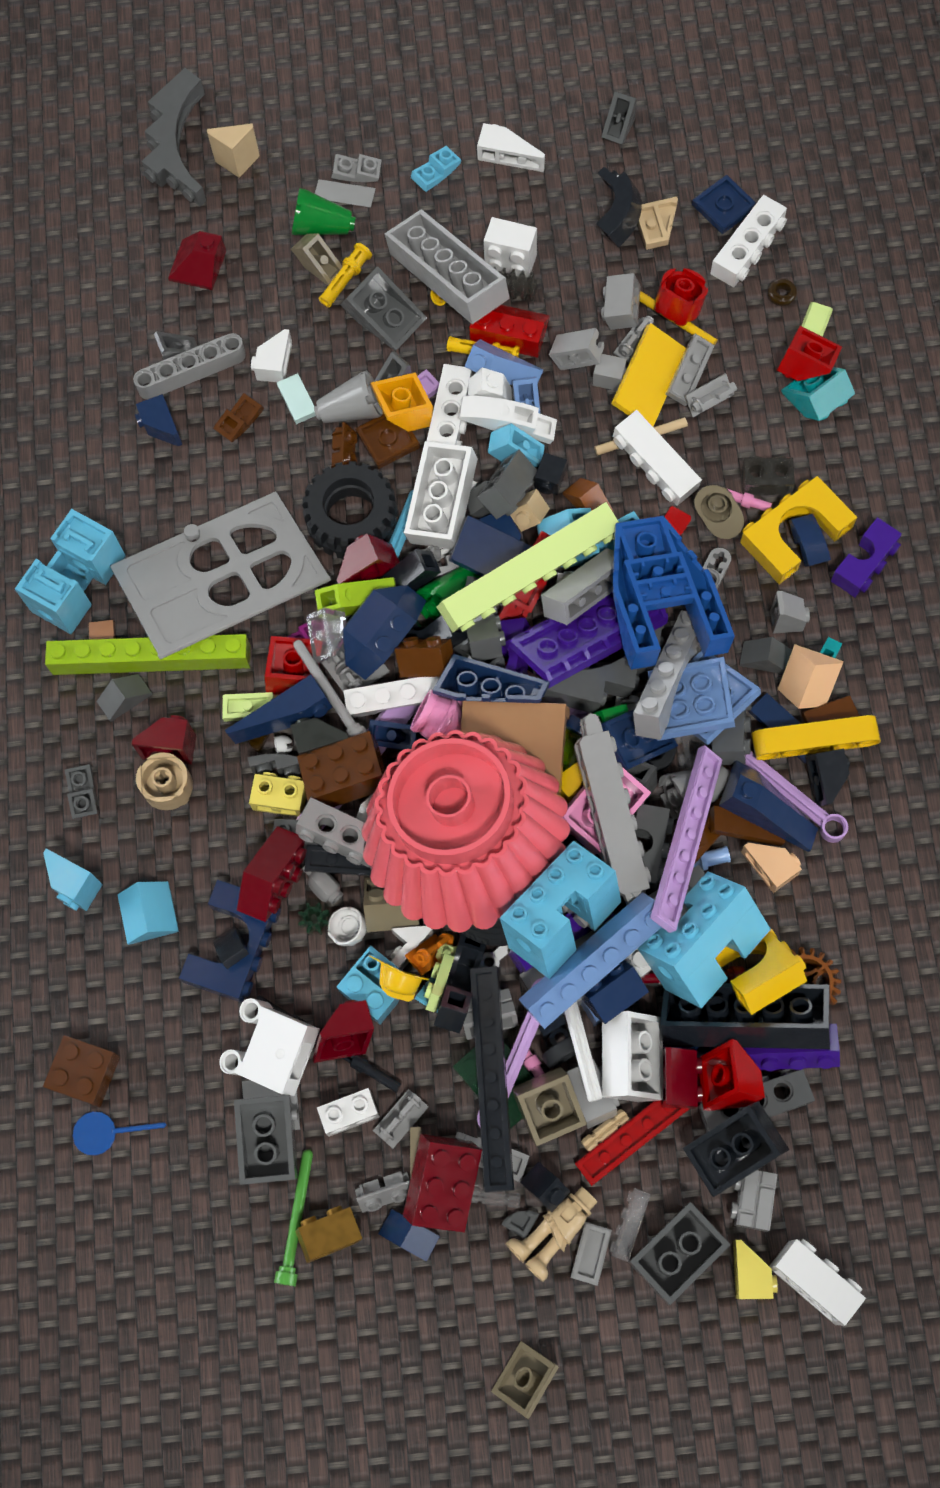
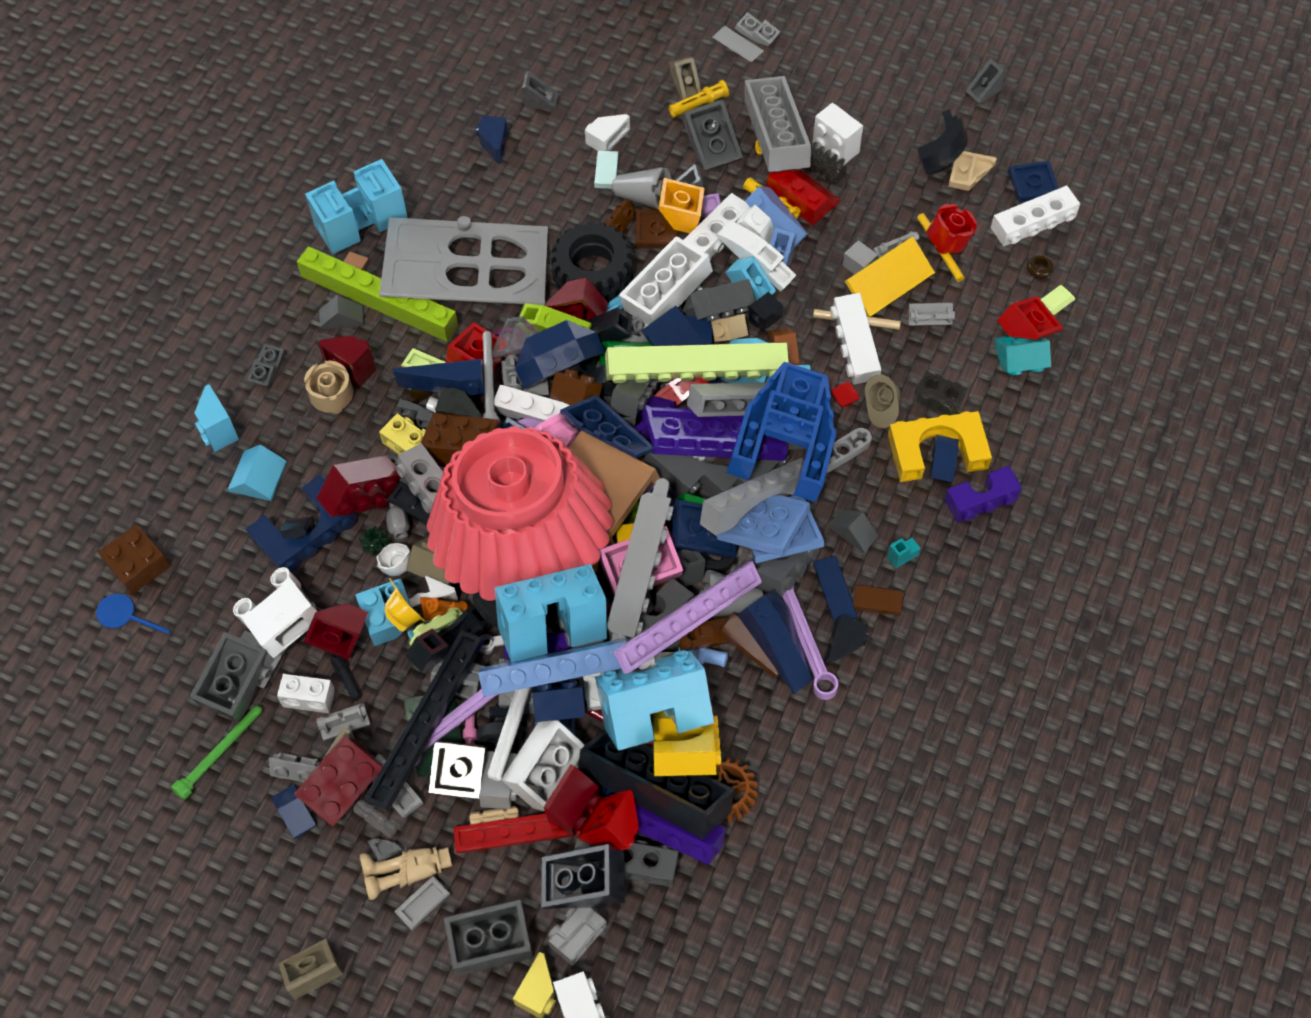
camera: 25 degrees right, 10 degrees down
light grey beam [133,333,246,399] -> none
dark red slope [168,231,226,290] -> none
reddish brown slope [213,393,264,442] -> none
green cone [292,188,356,236] -> none
pearl gold brick [295,1205,362,1263] -> none
medium azure slope [411,146,461,192] -> none
white slope [477,123,545,172] -> none
black brick [520,1162,570,1212] -> none
light grey hinge [549,328,604,370] -> none
light grey brick [601,273,641,330] -> none
clear piece [609,1188,651,1262] -> none
light grey tile [665,334,715,406] -> none
bright pink bar [728,489,772,511] -> none
light nougat slope [741,843,802,893] -> none
yellow beam [751,715,881,760] -> none
light grey slope [770,591,810,634] -> none
light nougat slope [778,644,843,709] -> none

